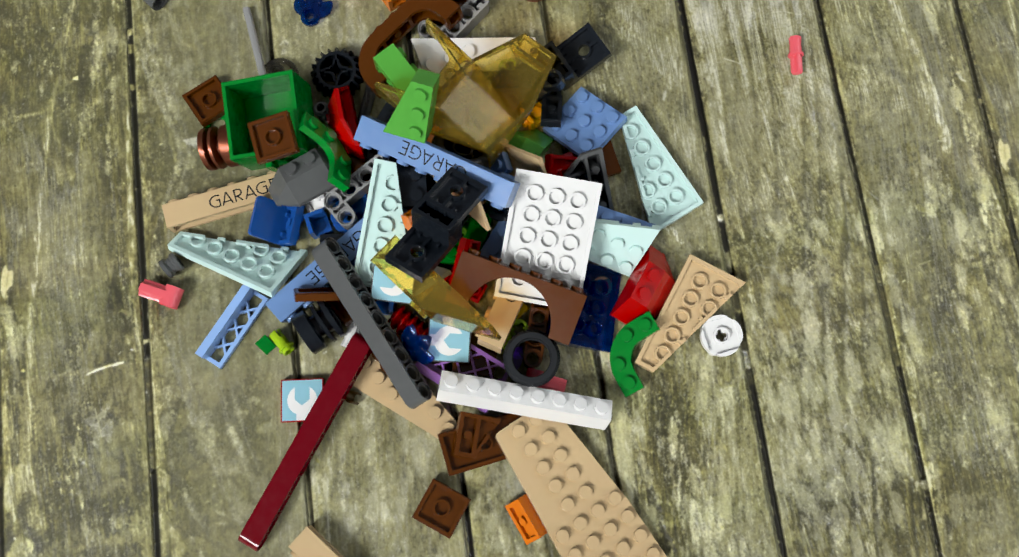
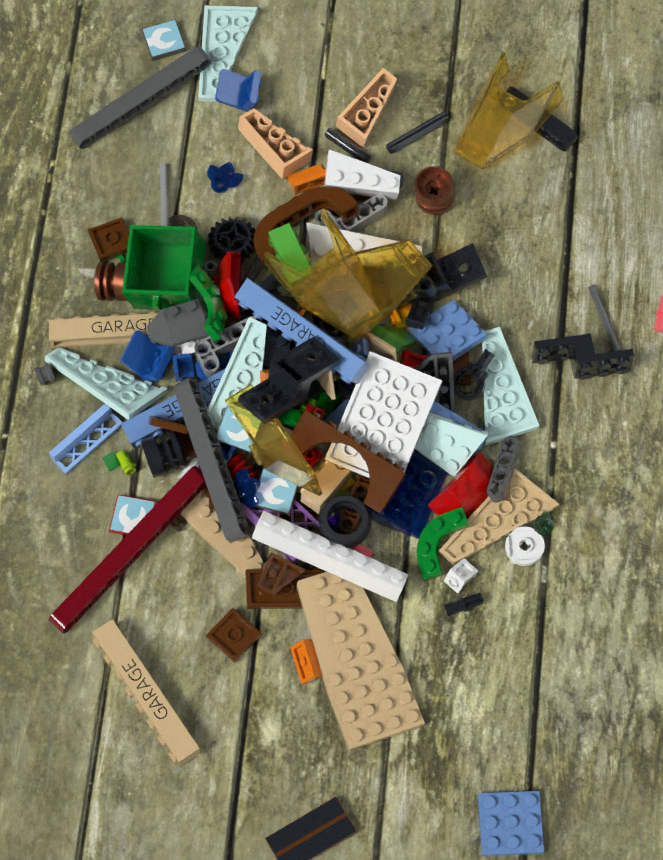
camera: 15 degrees right, 10 degrees down
coral piece [138,279,185,310] -> none
reddish brown plate [247,110,300,165] -> none
bright green wedge [383,68,440,144] -> none
none -> white bracket [444,558,478,593]
none -> black axle [444,593,484,616]
none -> black pin [453,349,495,401]
none -> dark grey beam [487,436,521,503]
none -> black bracket [531,333,634,380]
none -> clear green plant [534,511,554,536]
none -> dark grey bar [588,285,622,351]

